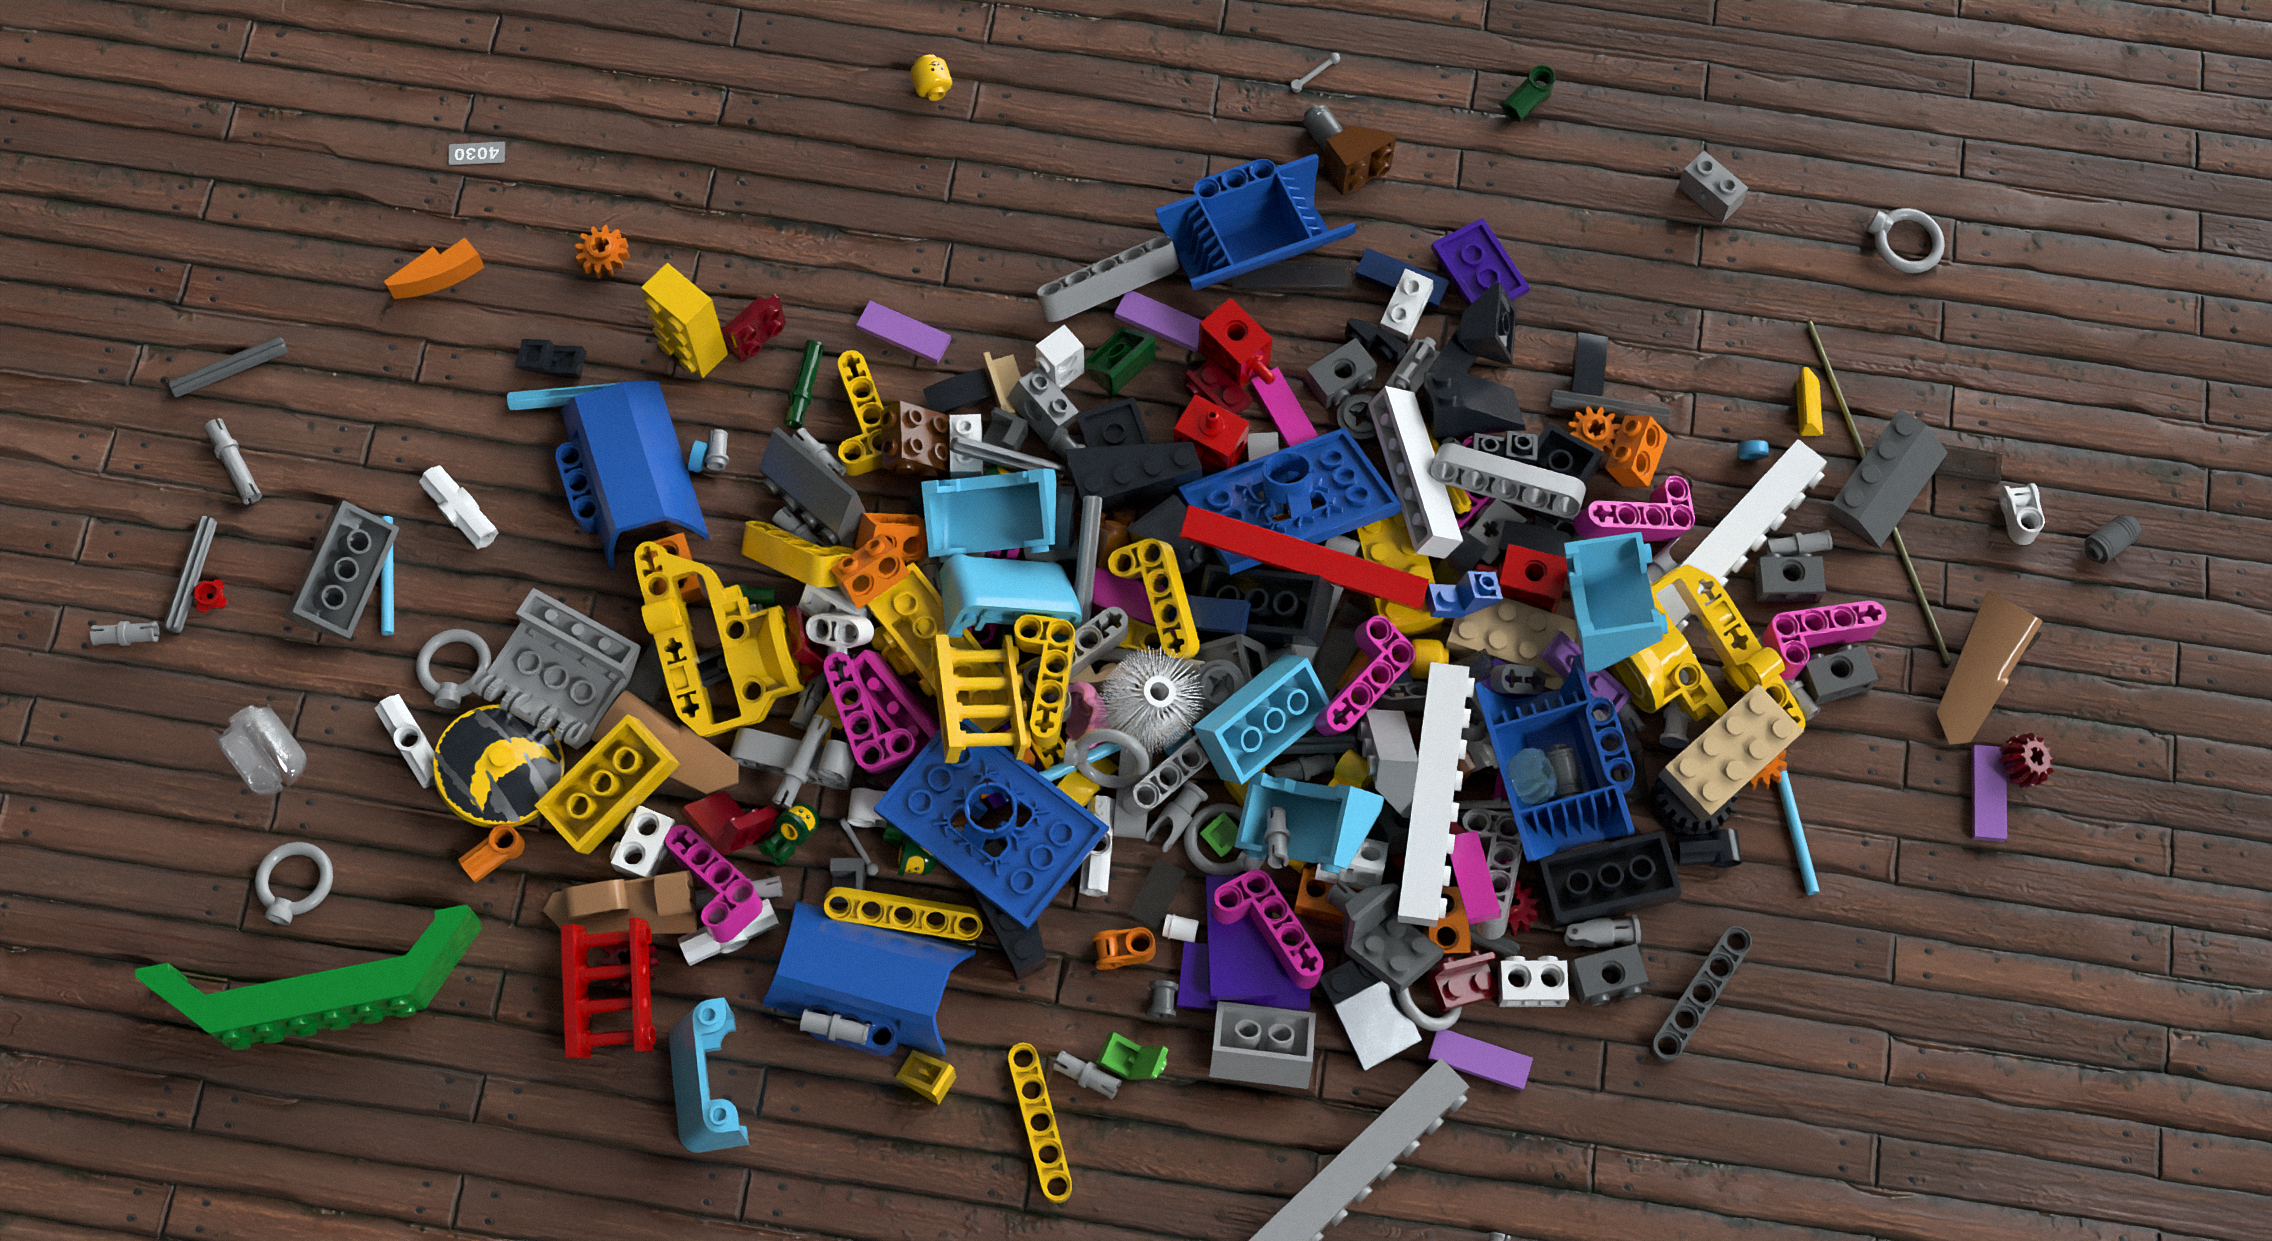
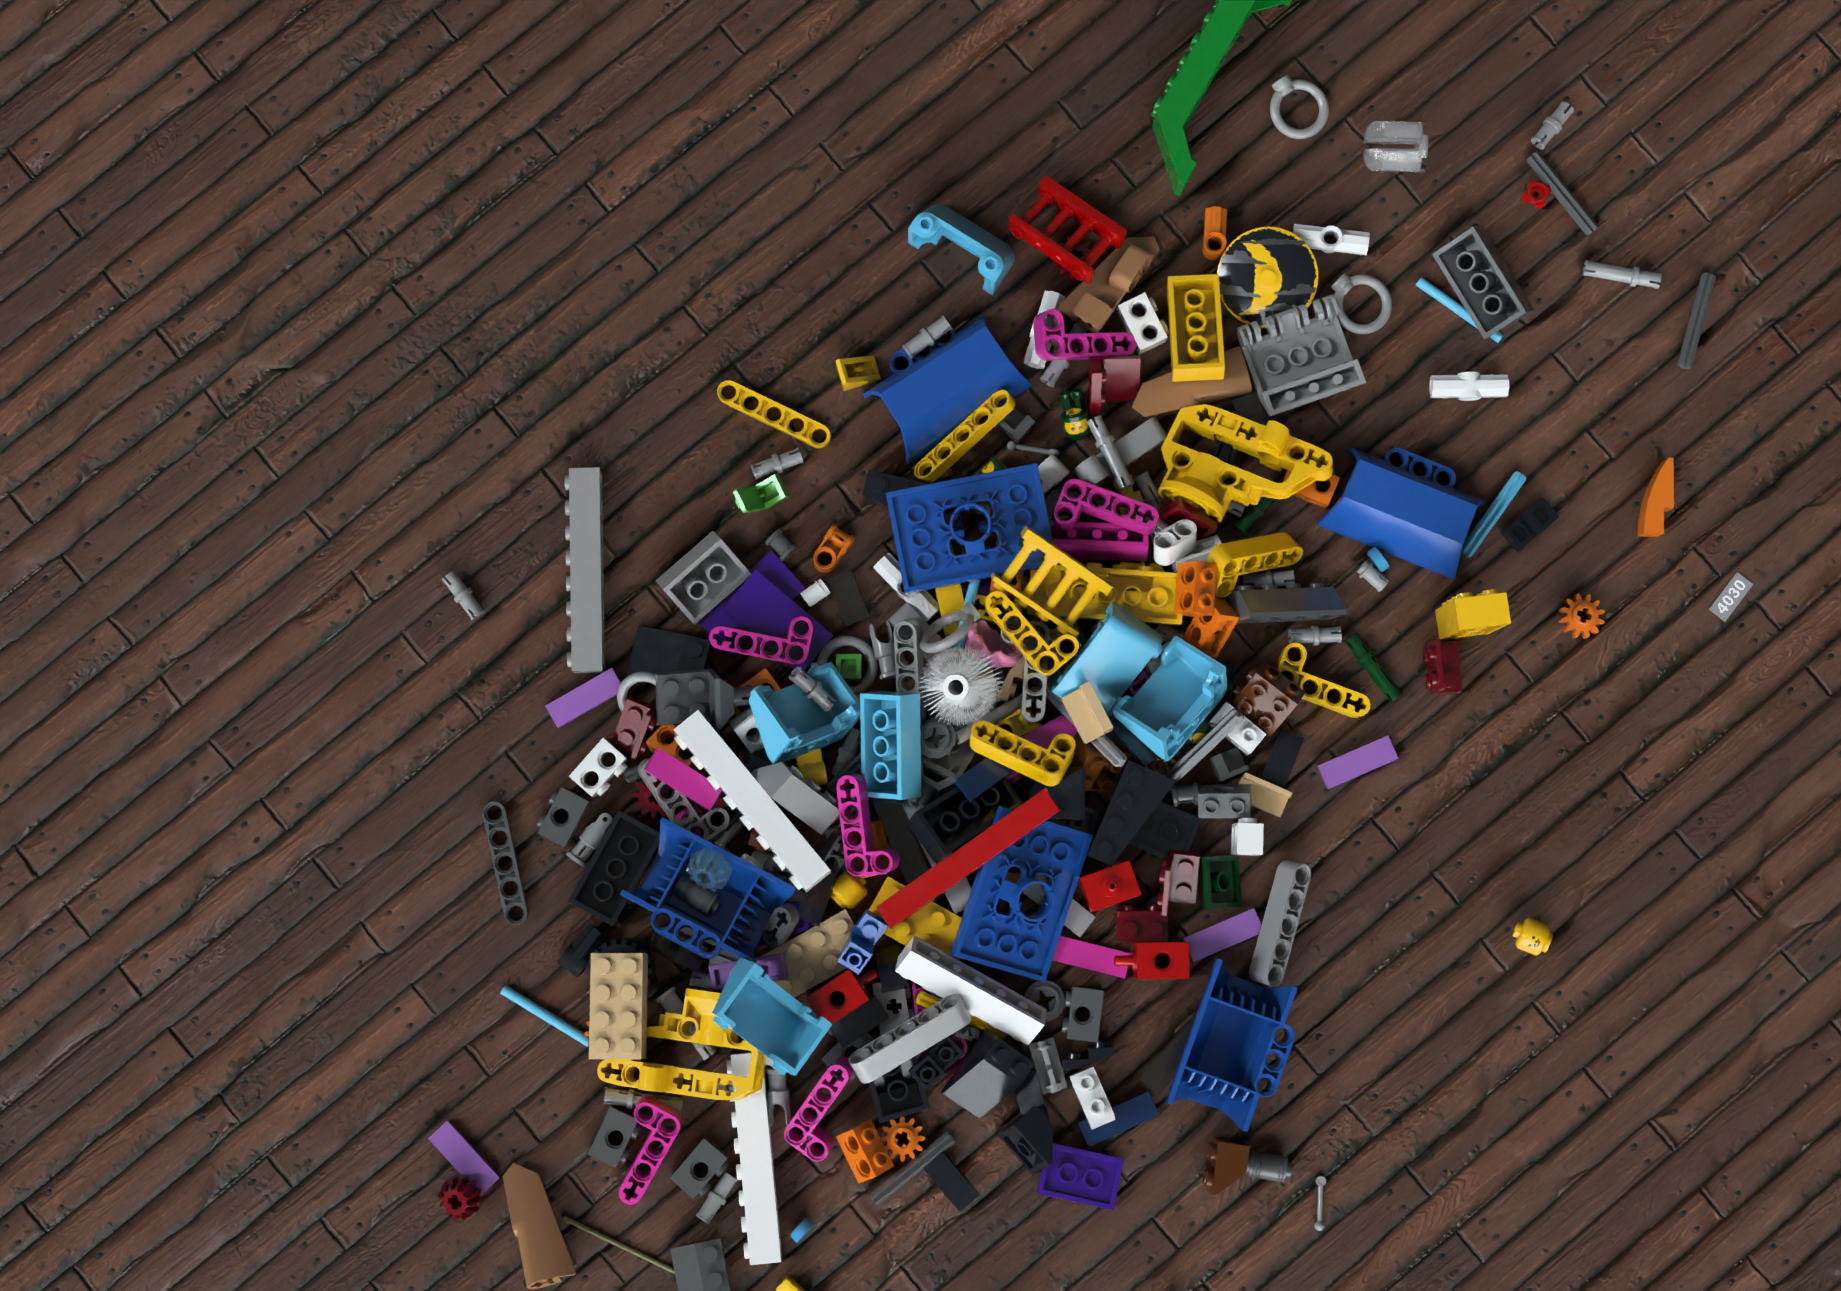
camera: 130 degrees right, 15 degrees up
none -> tan panel [1062,681,1113,744]
none -> bracket [1157,850,1200,917]

